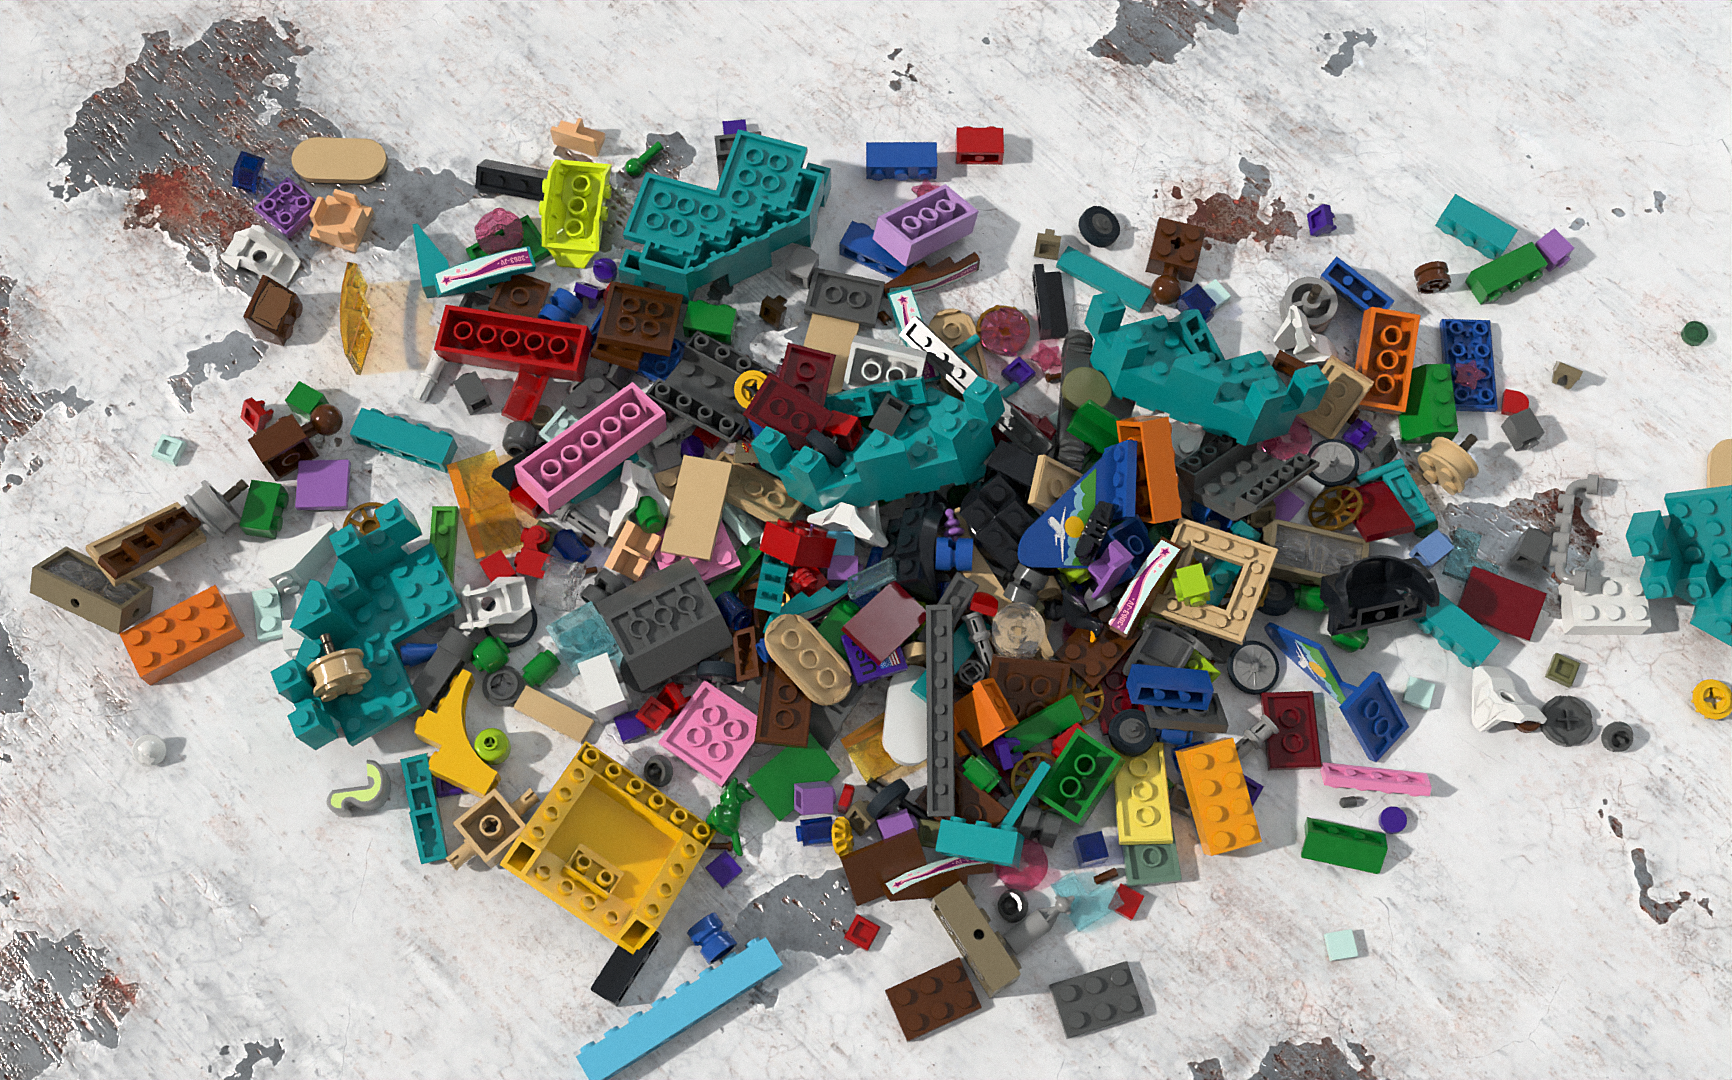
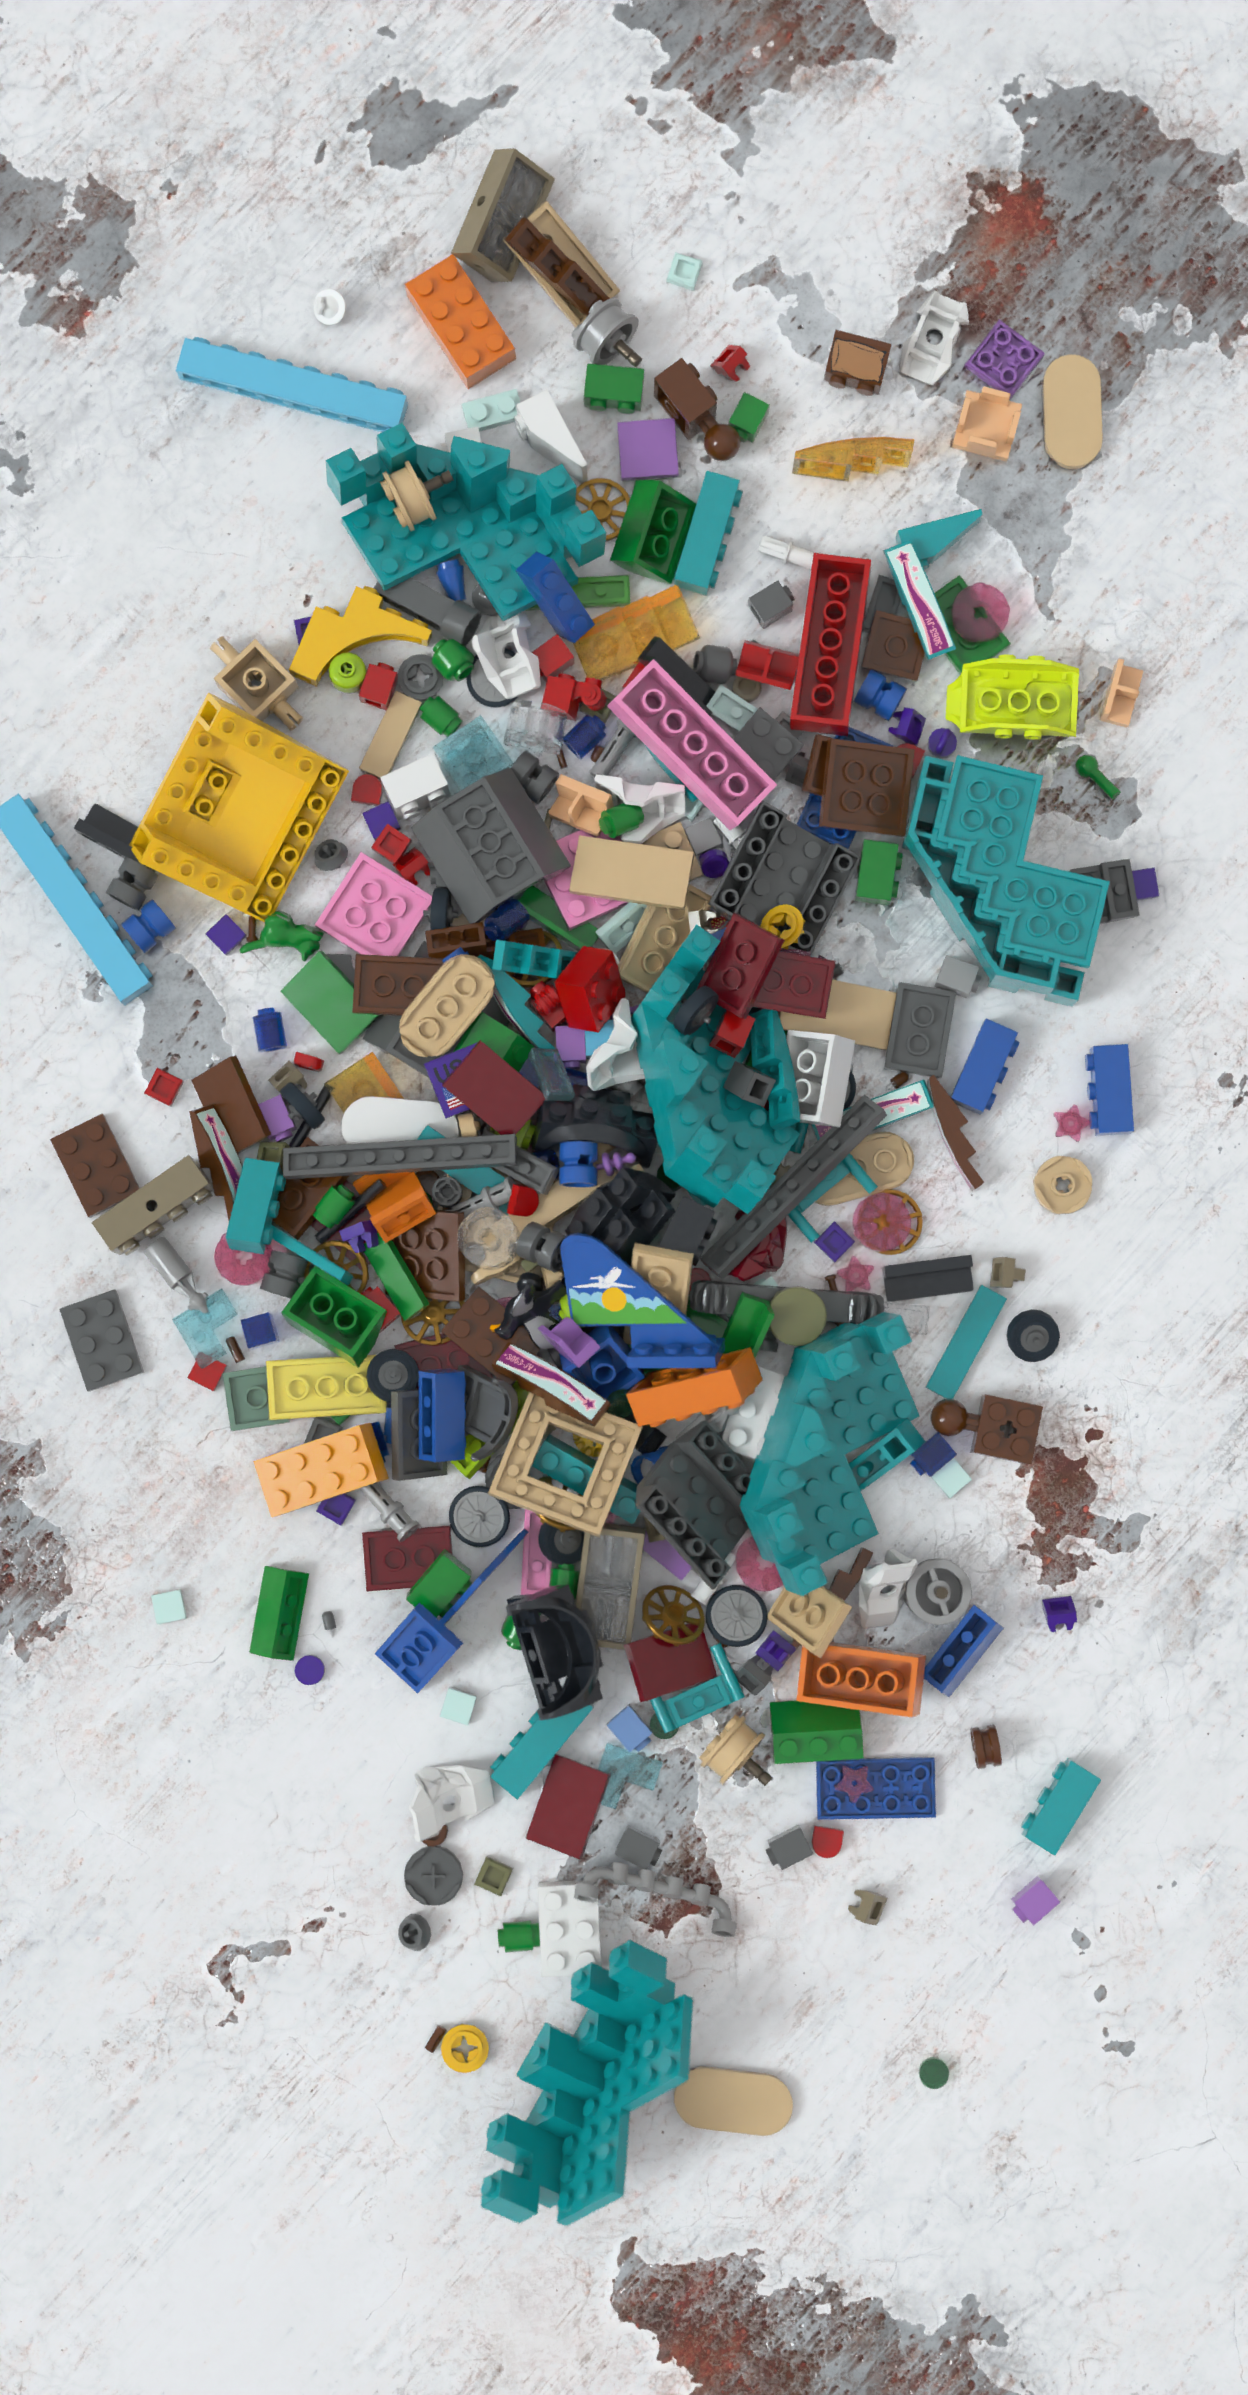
camera: 90 degrees right, 15 degrees up
clear blue brick [232,151,265,194] -> none
light grey animal [326,760,391,818] -> none
teal slope [400,753,448,864] -> none
black panel [475,159,548,201] -> none
dark brown tile [759,295,787,329] -> none
medium lavender brick [794,781,836,815] -> none
yellow gear [832,816,854,857] -> none
lavender brick [873,184,979,267] -> none
red brick [955,126,1004,165] -> none
dark grey hat [997,889,1028,923] -> none
black hinge [1074,501,1115,566] -> none
lime brick [1172,563,1214,607] -> none
bright pink plate [1320,762,1432,797] -> none
green brick [1465,242,1548,305] -> none
none -> dark grey wheel [106,857,158,911]
none -> medium azure brick [176,337,408,432]
none -> red tile [351,774,382,806]
none -> red brick [358,662,398,710]
none -> green brick [406,1549,472,1618]
none -> reddish brown piece [425,2025,447,2053]
none -> green brick [497,1920,540,1953]
none -> blue brick [516,551,595,643]
none -> bright pink tile [521,1509,552,1595]
none -> green slope [610,480,697,584]
none -> tan plate [1033,1156,1092,1214]

